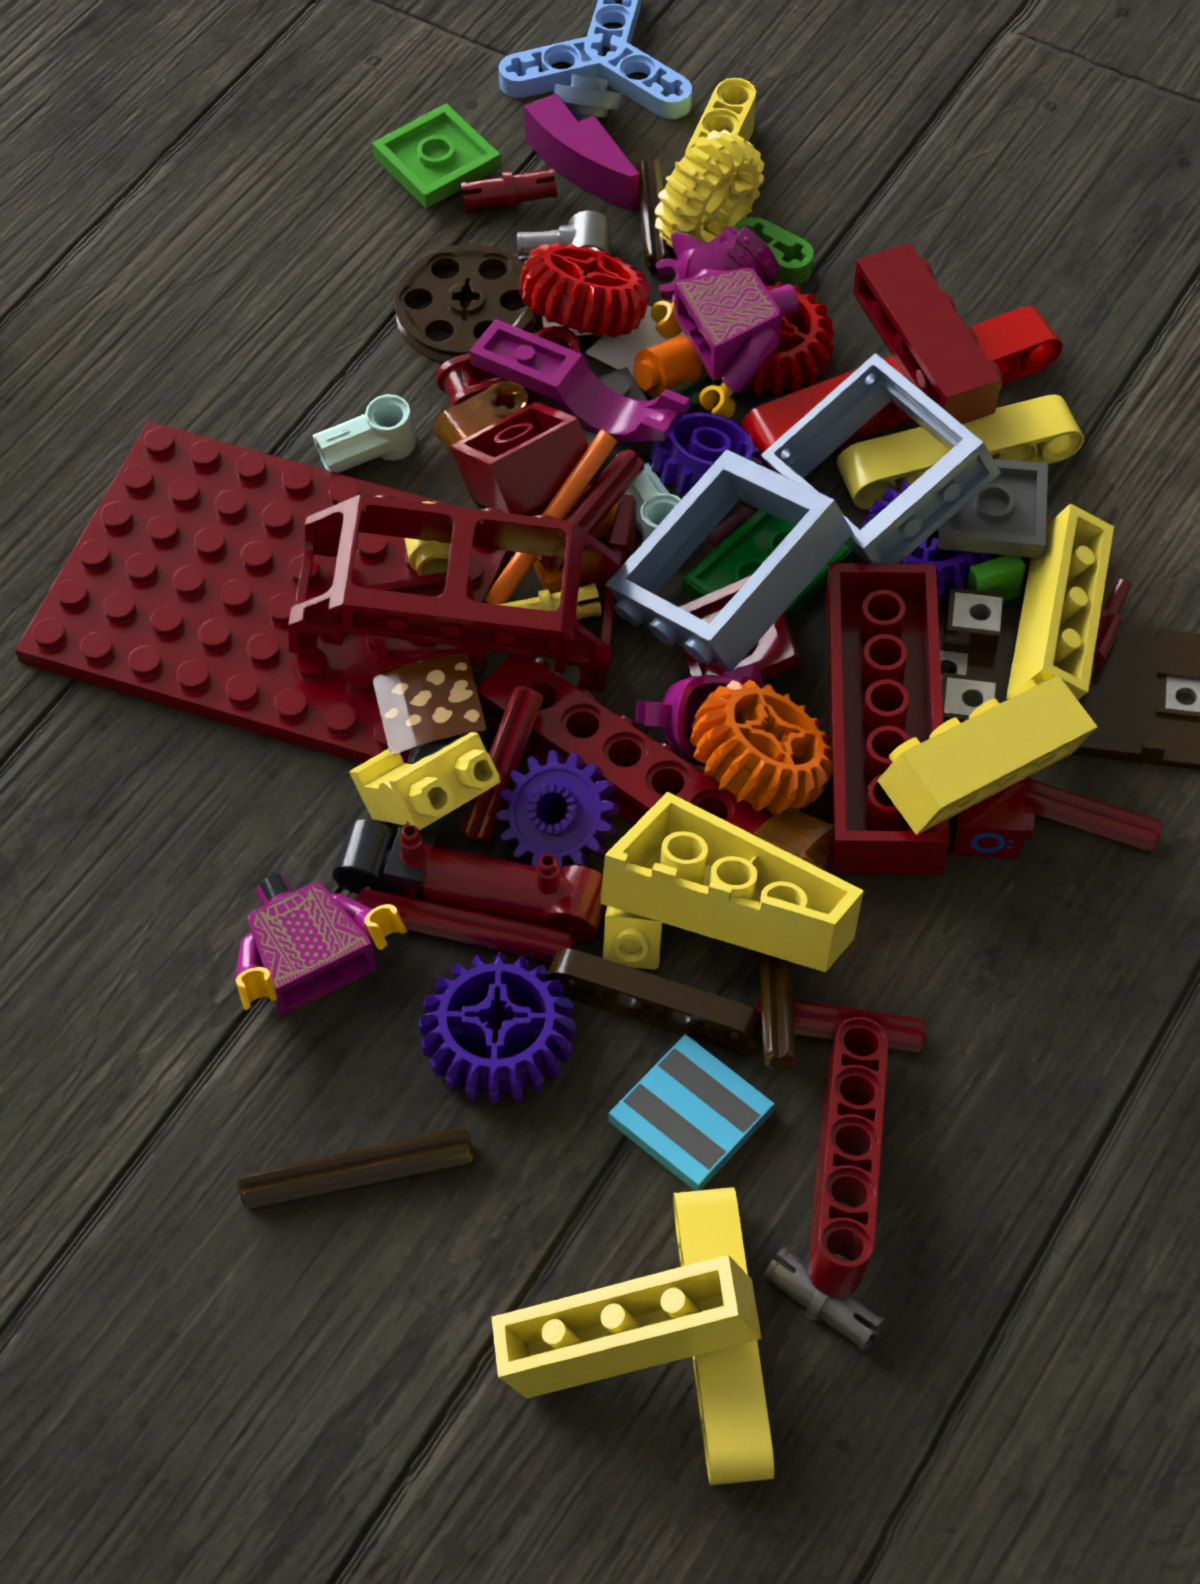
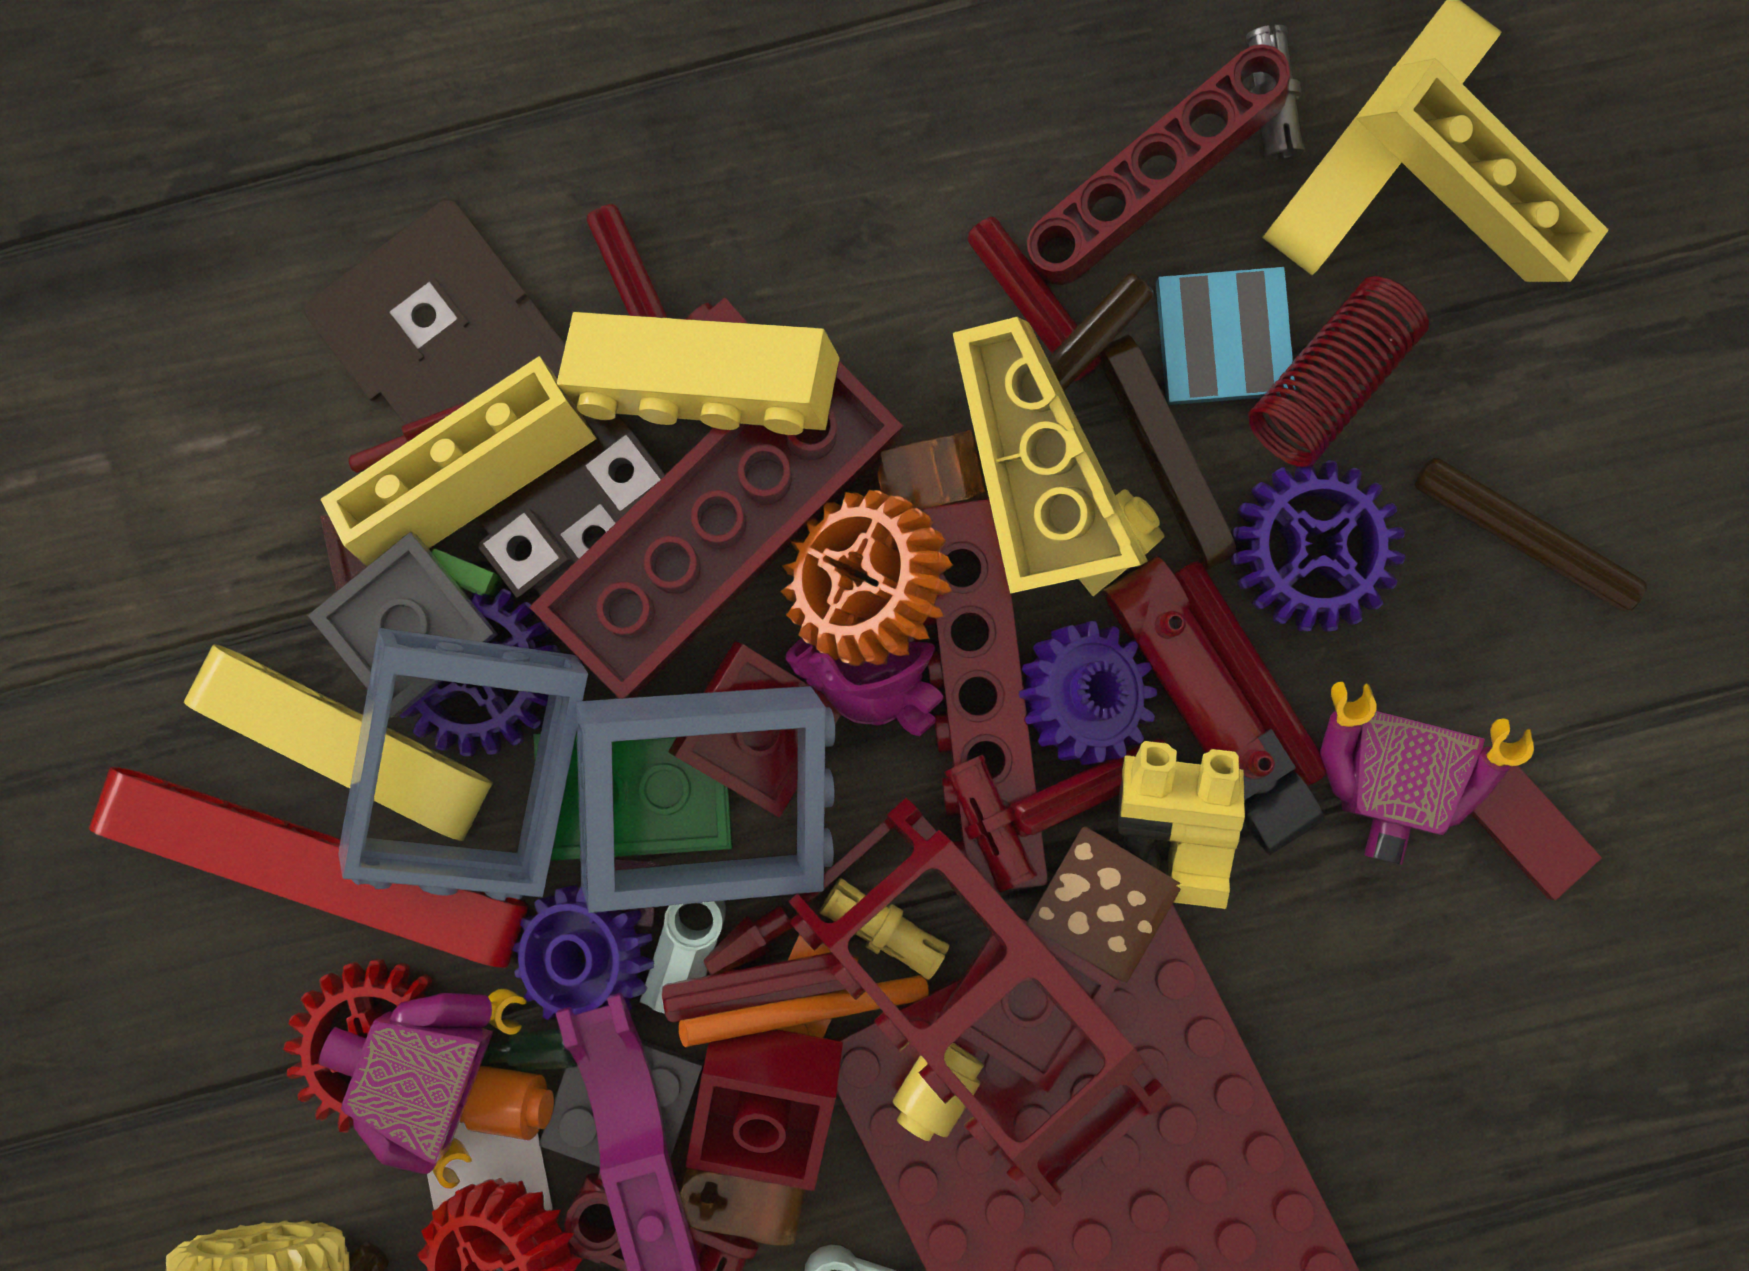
camera: 135 degrees left, 30 degrees up
magenta helmet [656,225,780,300] -> none
bright green beam [734,217,814,285] -> none
dark red brick [853,243,1003,424] -> none
none -> dark red pin [945,754,1038,892]
none -> dark red piece [1248,276,1429,467]
none -> dark red tile [1471,765,1602,901]

